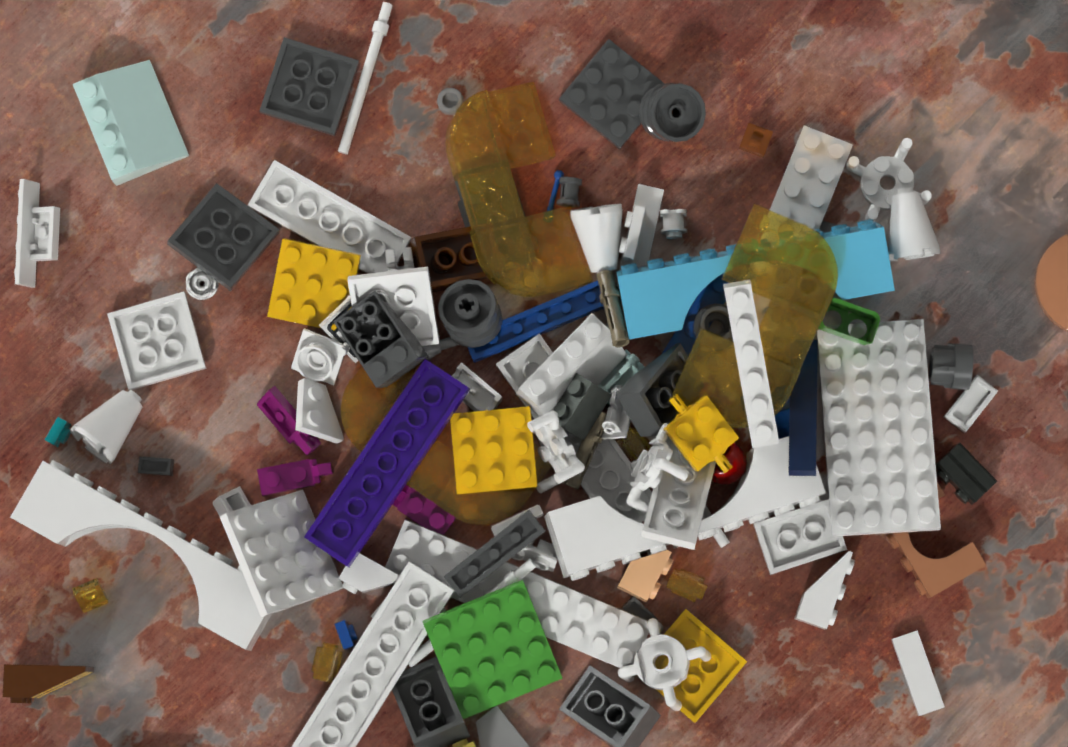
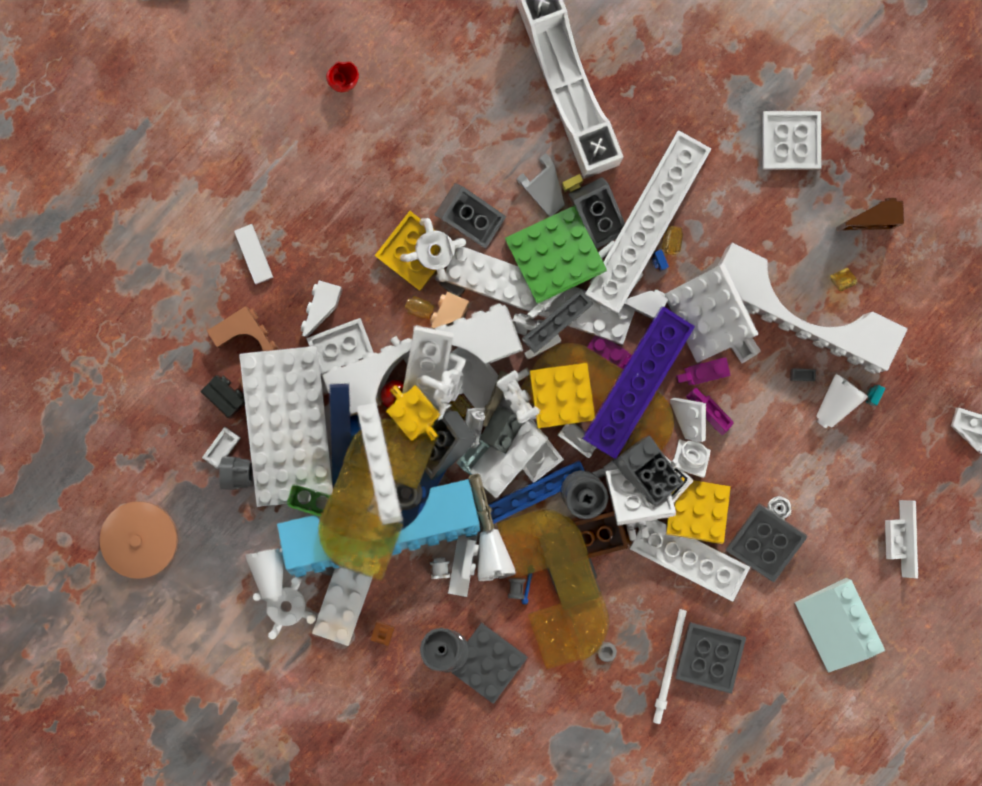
camera: 175 degrees right, 5 degrees up
white plate [107,291,207,390] -> none

